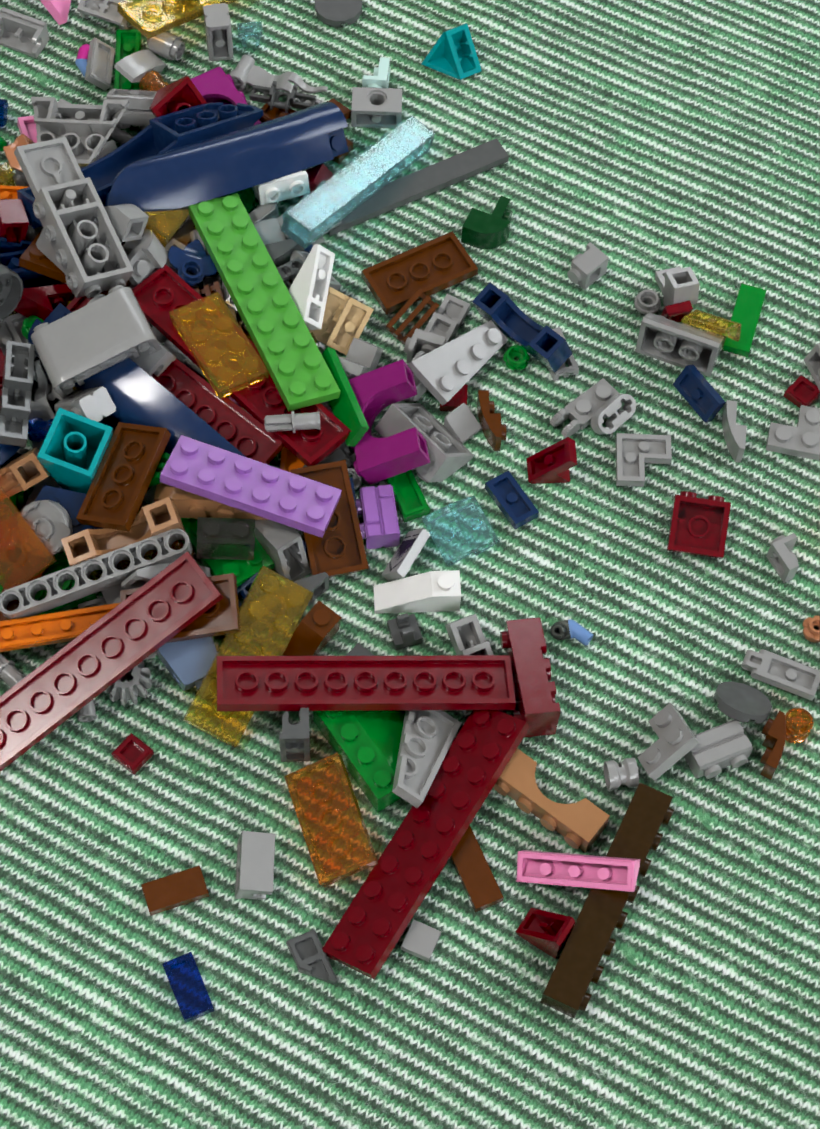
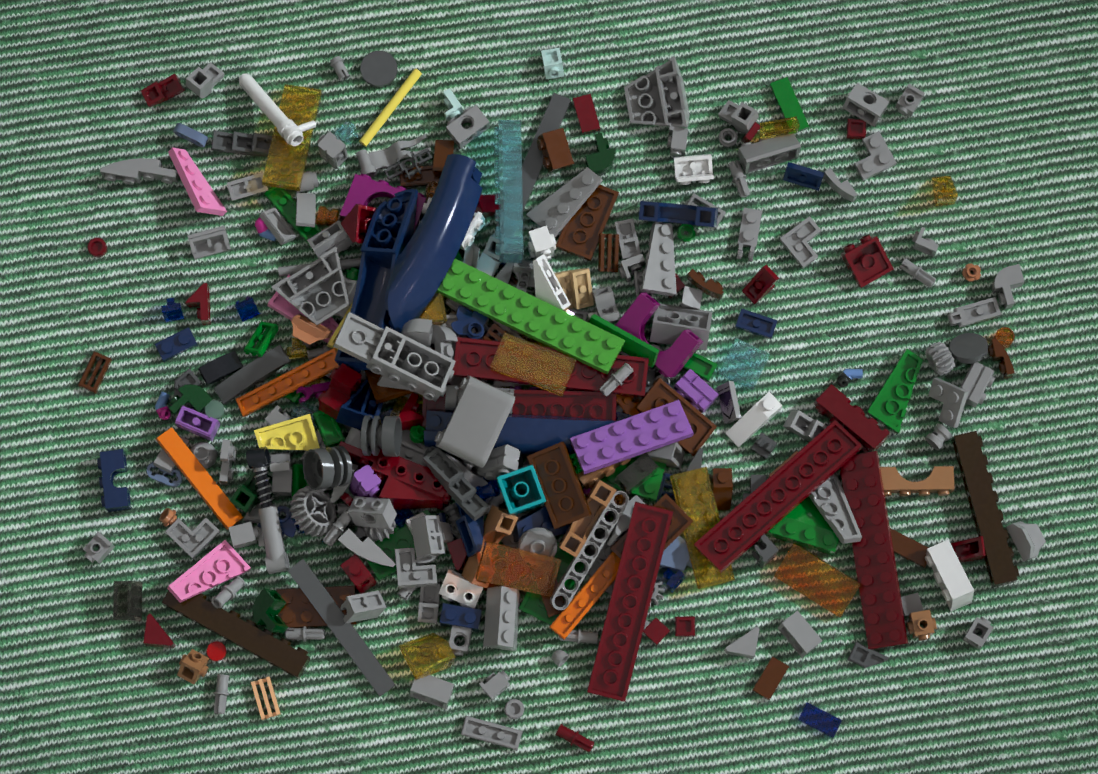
camera: 35 degrees left, 15 degrees up
teal slope [421,23,482,80] -> none
bright pink slope [516,850,640,892] -> none
light grey beam [591,394,636,435] -> none
none -> light yellow piece [359,68,422,147]
none -> light grey wing [526,167,603,237]
none -> white brick [528,225,557,261]
none -> reddish brown brick [537,128,574,173]
none -> light aqua bracket [541,48,564,79]
none -> dark red tile [572,94,600,135]
none -> light grey wedge [624,56,690,128]
none -> dark red tile [643,618,670,646]
none -> clear blue tile [663,568,685,593]
none -> white bracket [673,154,714,185]
none -> light grey slope [724,626,760,659]
none -> light grey axle [728,160,750,198]
none -> green wing [866,349,923,434]
none -> light grey axle [899,258,936,287]
none -> medium nougat brick [907,610,937,641]
none -> light grey gear [925,342,955,376]
none -> white wedge [925,540,974,611]
none -> light grey brick [962,617,994,650]
none -> light grey slope [1006,521,1046,561]

